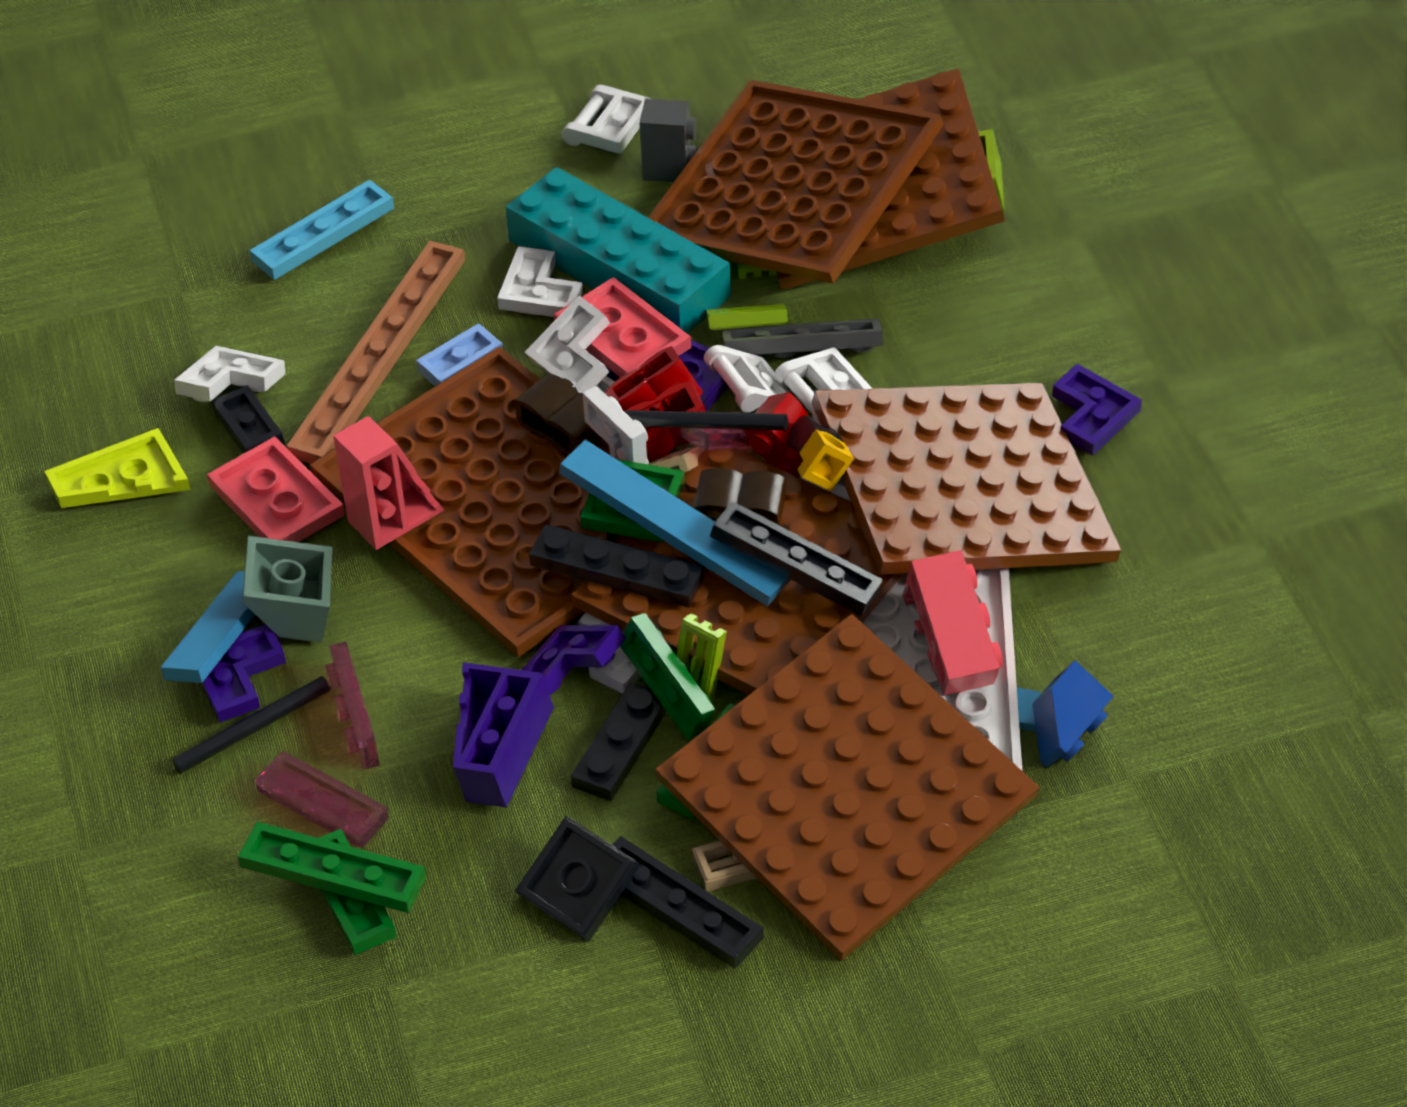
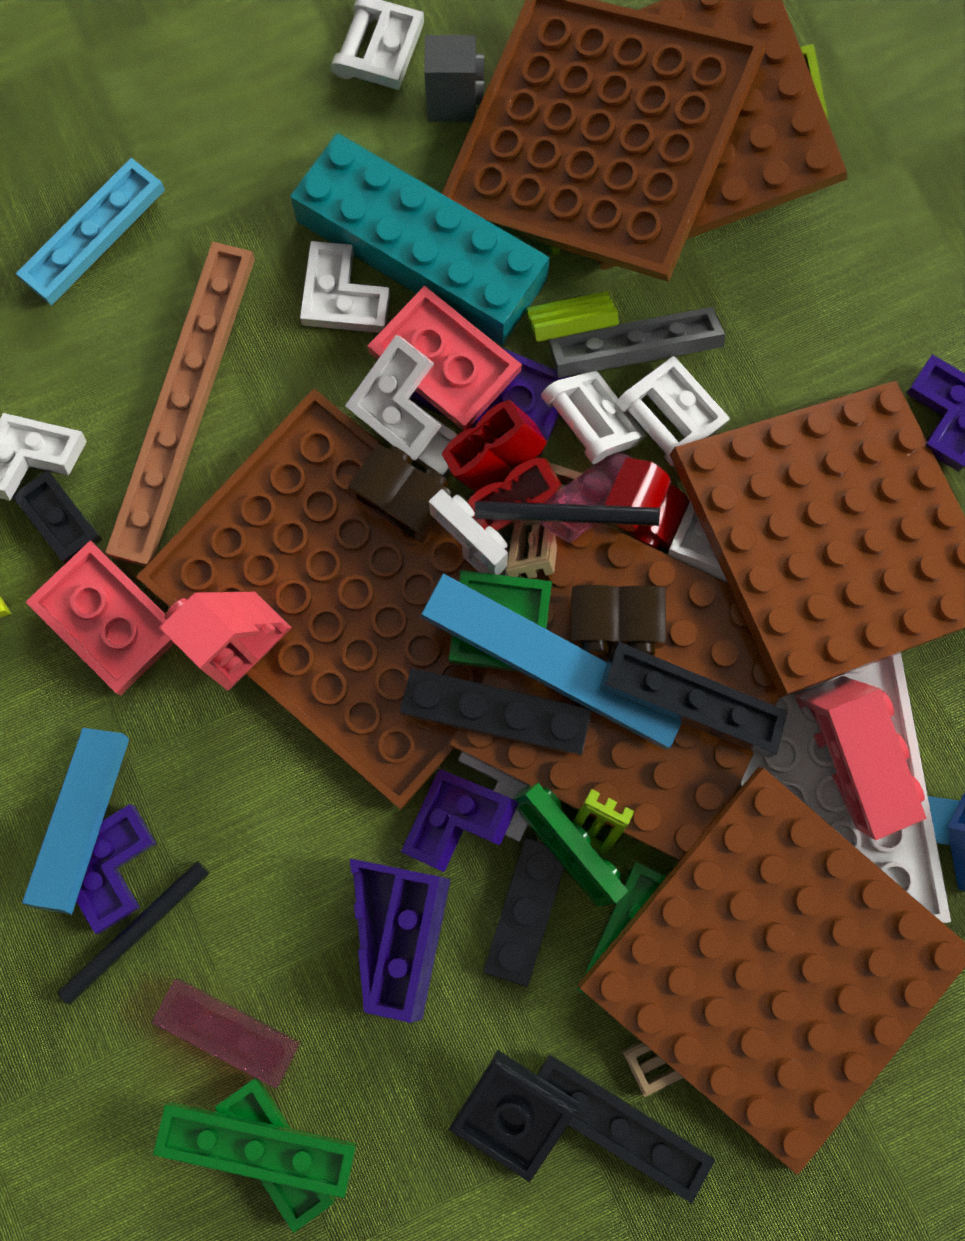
camera: 10 degrees left, 30 degrees up
sand green slope [242,536,333,642] -> none
clear pink plate [325,641,380,769] -> none
light blue plate [416,323,504,386] -> none
yellow leg [788,415,854,491] -> none

